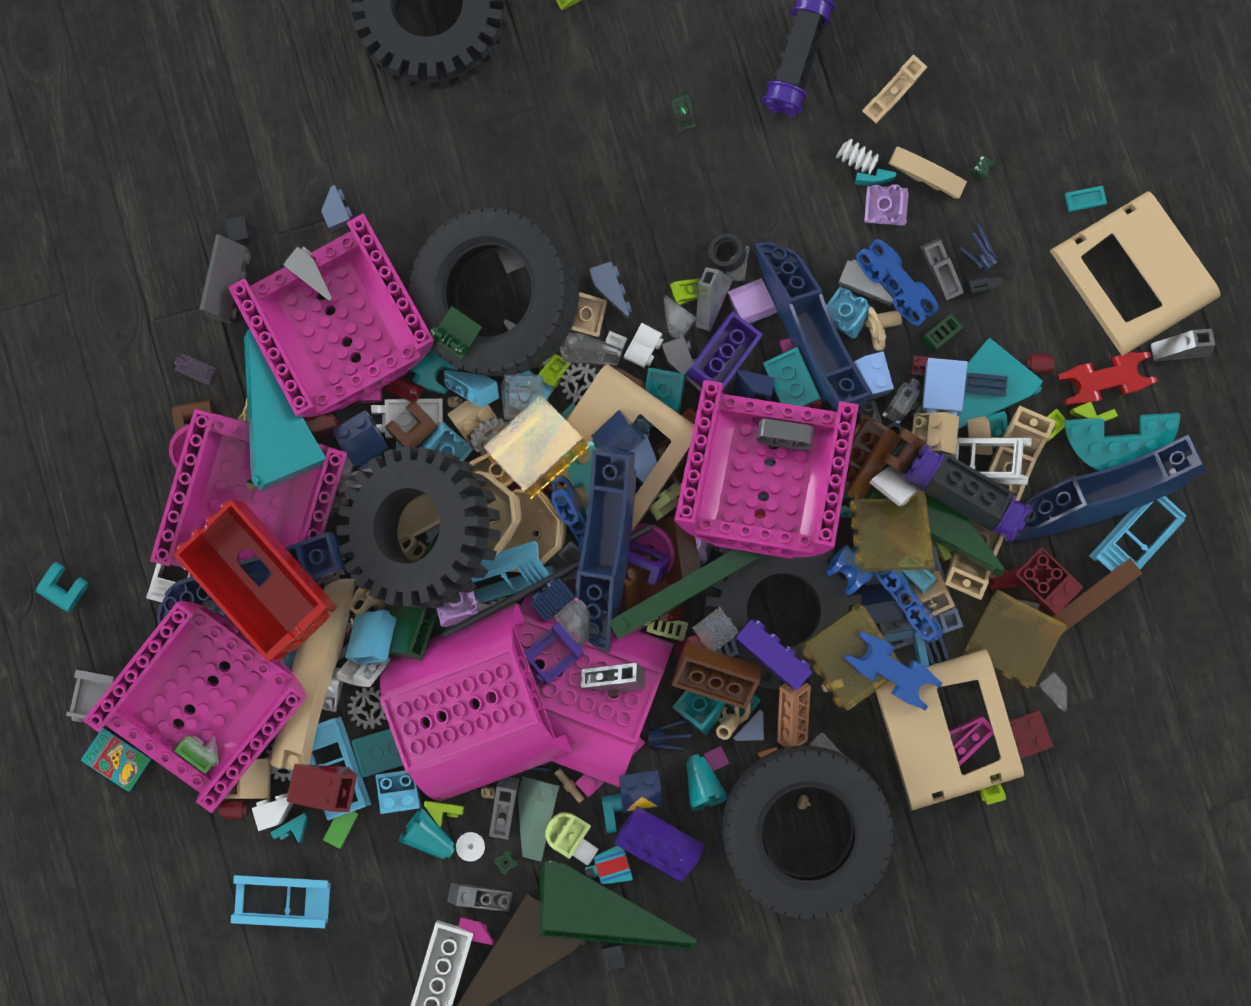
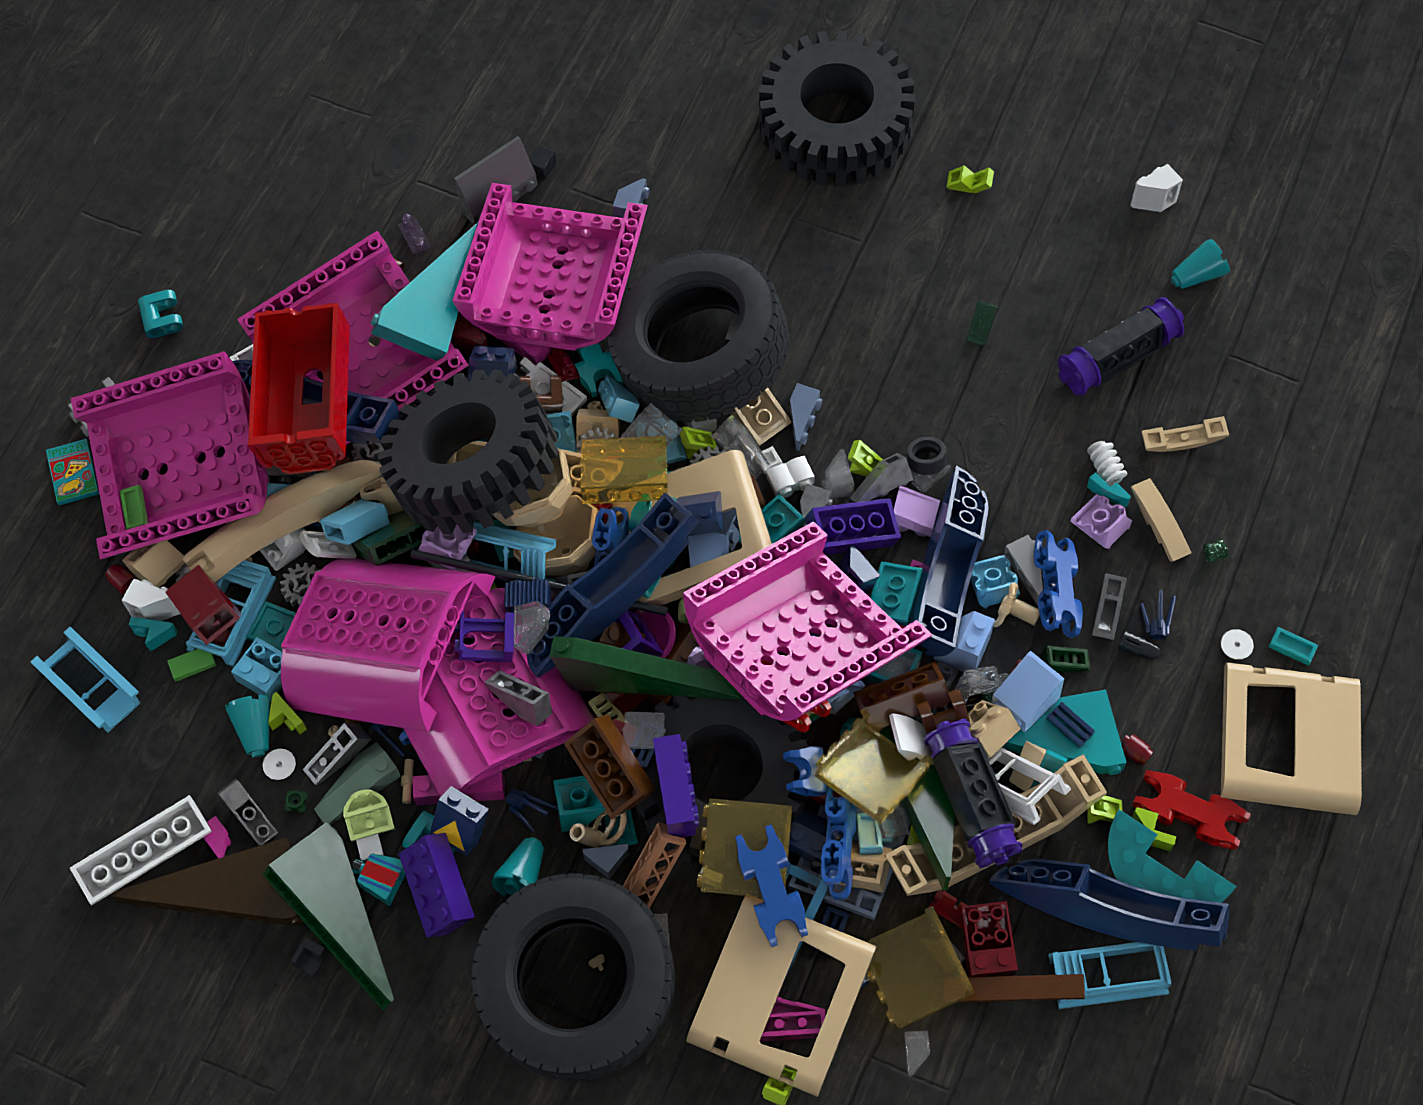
camera: 40 degrees right, 20 degrees down
clear slope [182,735,219,767] -> none
light grey slope [283,246,333,301] -> none
dark green hinge [431,306,482,360] -> none
magenta tile [704,746,729,771] -> none
dark grey beam [756,419,815,450] -> none
dark red plate [1009,710,1054,759] -> none
flat silver slope [1151,329,1215,361] -> none
none -> white piece [1221,630,1254,659]

